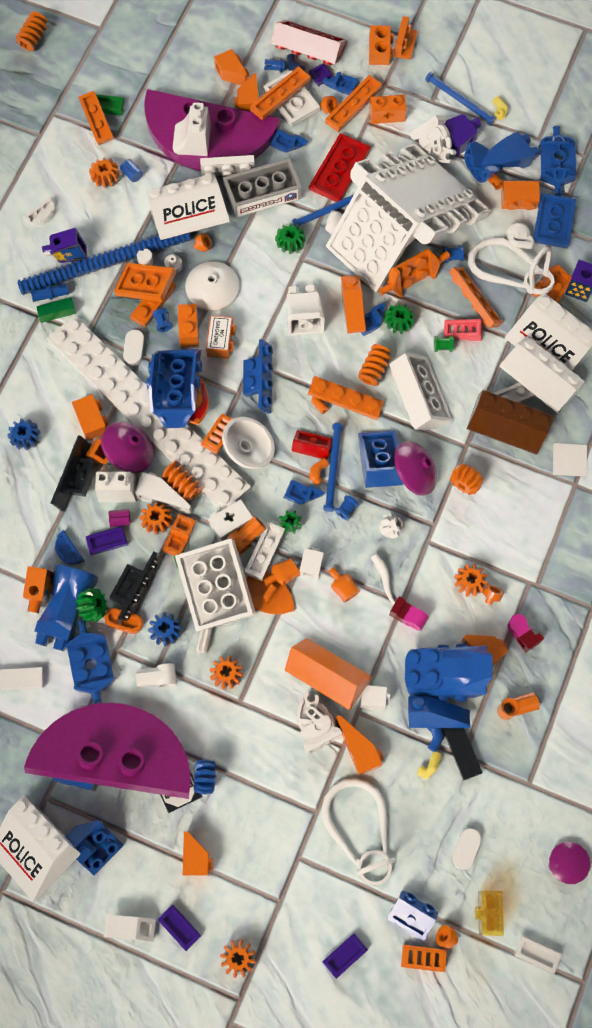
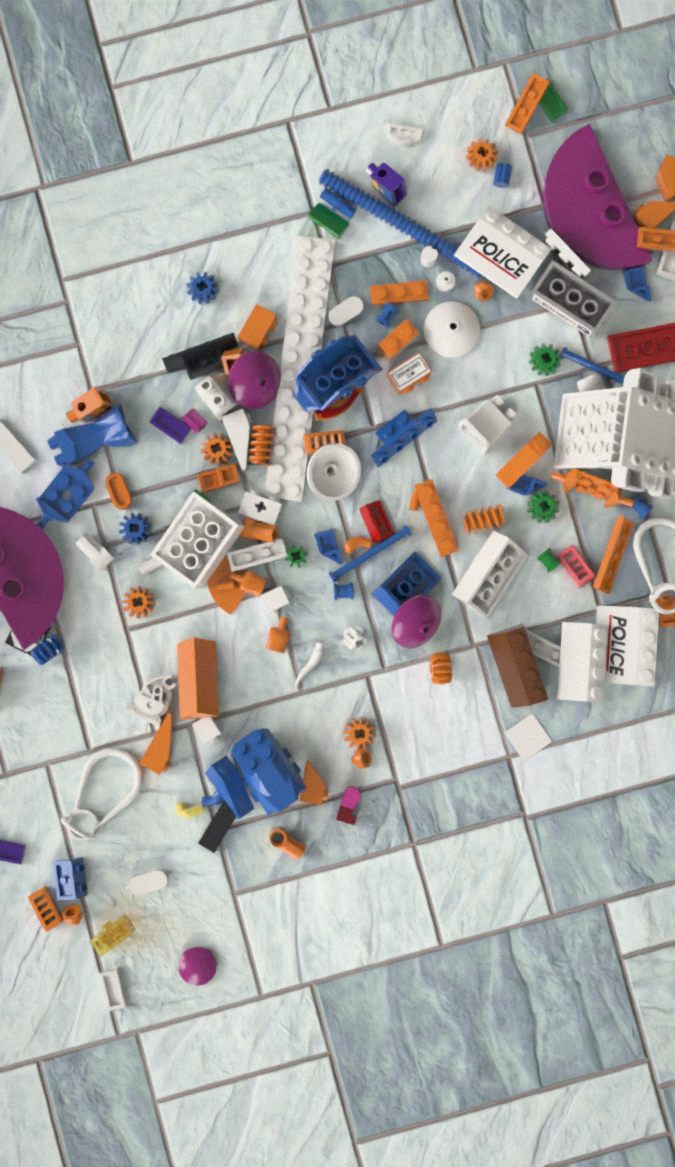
camera: 50 degrees right, 15 degrees up
blue tile [55,530,85,565] -> none
green gear [76,588,108,622] -> none
black bracket [109,551,159,626] -> none
orange plate [114,263,176,302] -> none
white hips [173,103,211,156] -> none
leg [389,596,429,631] -> none

